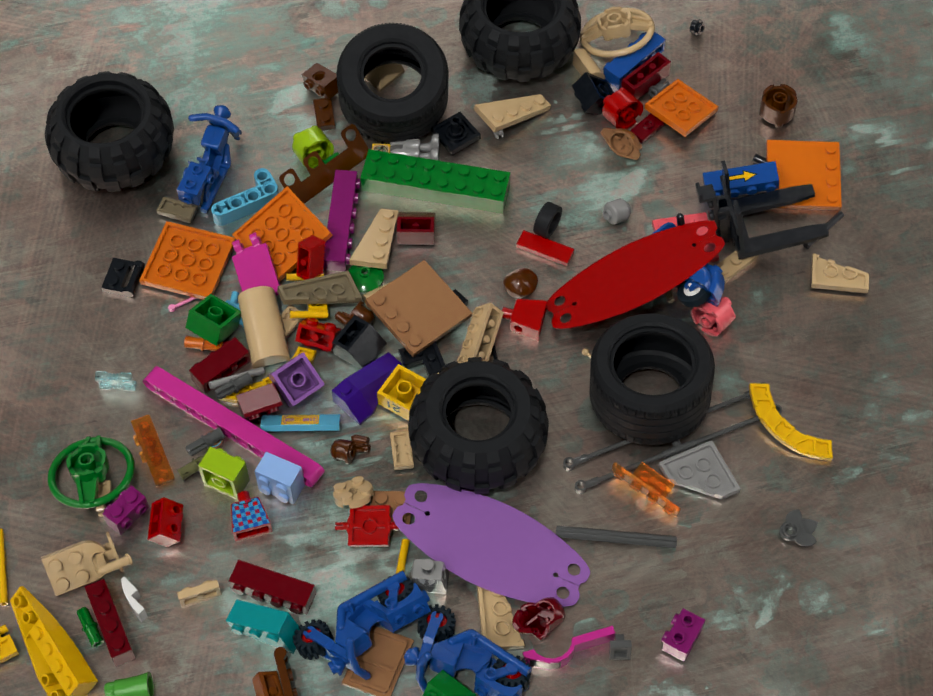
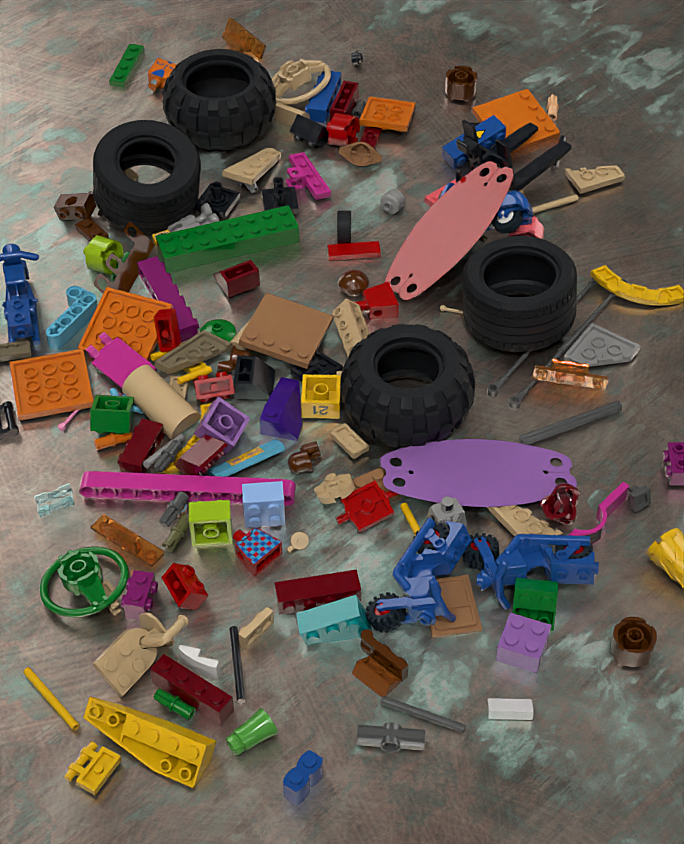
camera: 30 degrees left, 10 degrees down
tan wing [349,209,399,269] -> none
none -> black bar [229,626,246,704]
none -> black plate [262,177,299,214]
none -> dark pink plate [286,152,331,200]
none -> tan piece [286,531,309,553]
none -> tan piece [532,194,578,214]
none -> light nougat axle [546,94,559,121]

